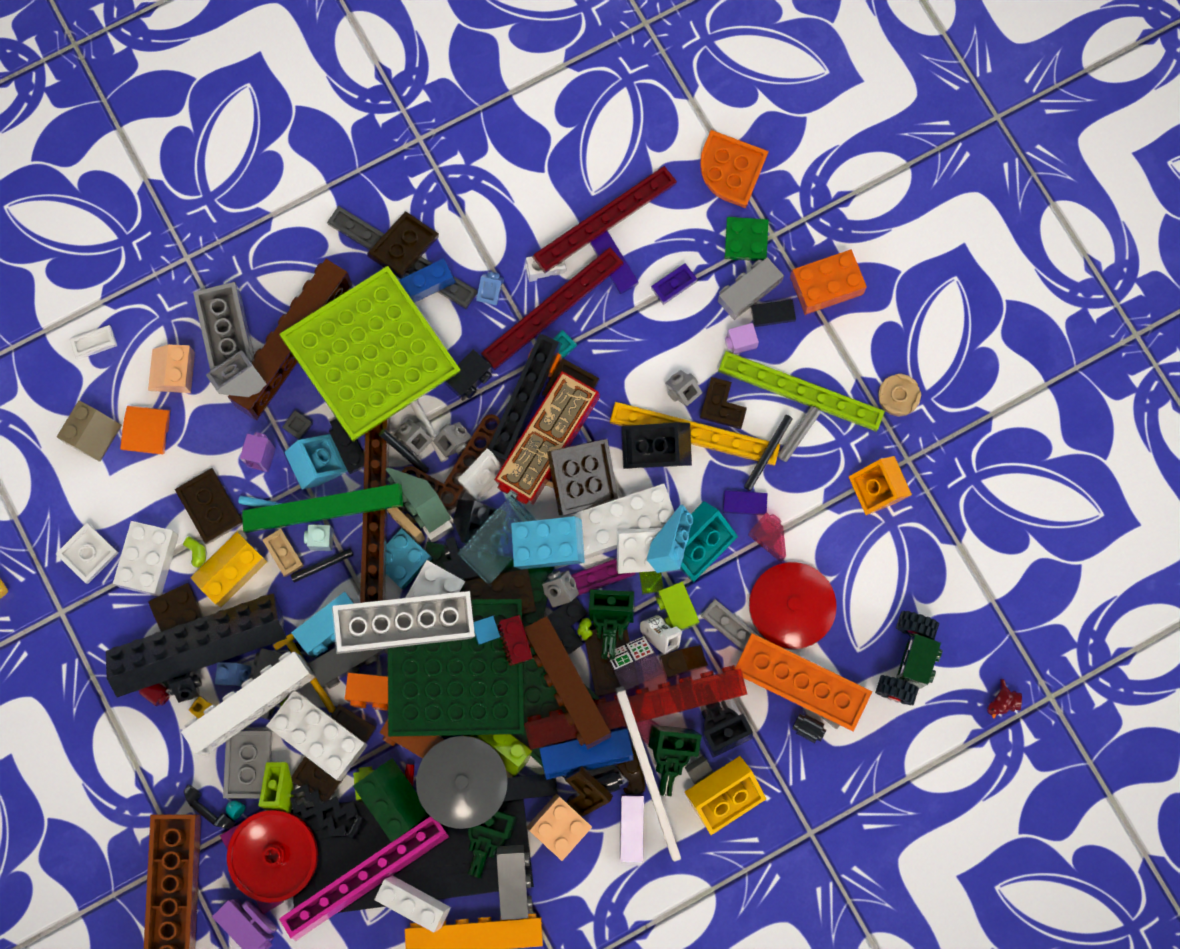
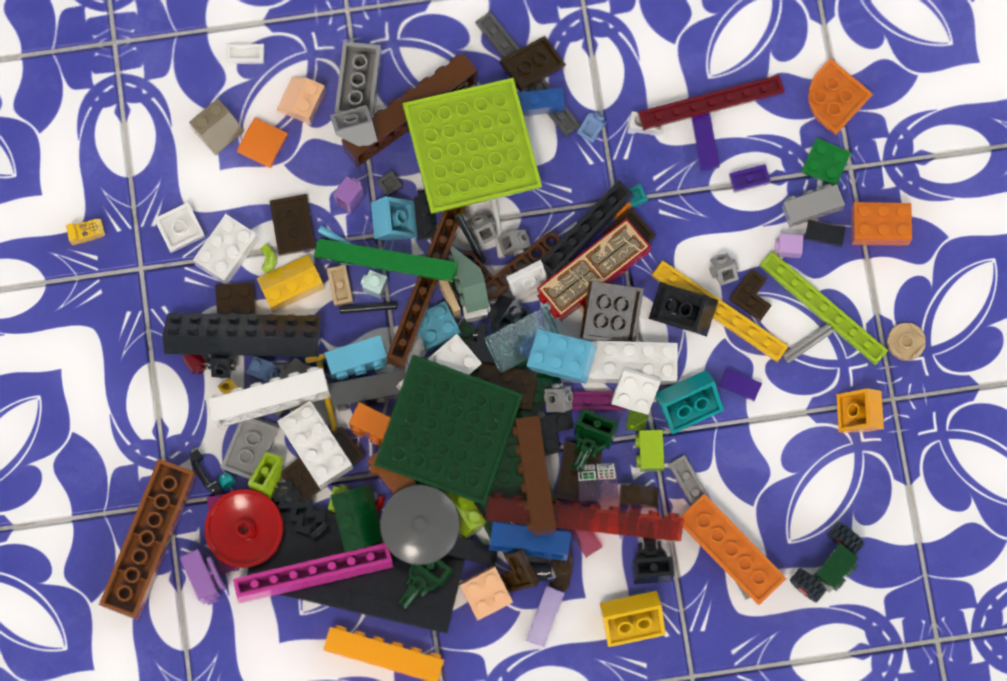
camera: 20 degrees right, 0 degrees up
white brick [332,591,475,654] -> none
white brick [375,875,451,933] -> none
black brick [444,349,493,401] -> none
dark azure tile [473,616,500,645] -> none
dark red tile [481,247,624,370] -> none
dark red brick [496,615,533,666] -> none
brick [497,845,532,920] -> none
lime arm [577,618,593,640] -> none
tile [615,686,681,862] -> none
white leg [640,615,682,655] -> none
medium azure slope [647,504,693,573] -> none
dark green brick [648,725,702,796] -> none
dark grey tile [684,755,714,784] -> none
black bar [744,415,793,491] -> none
clear pink slope [748,512,786,563] -> none
red dish [749,562,837,650] -> none
black brick [792,714,826,744] -> none
dark red animal [987,679,1022,718] -> none

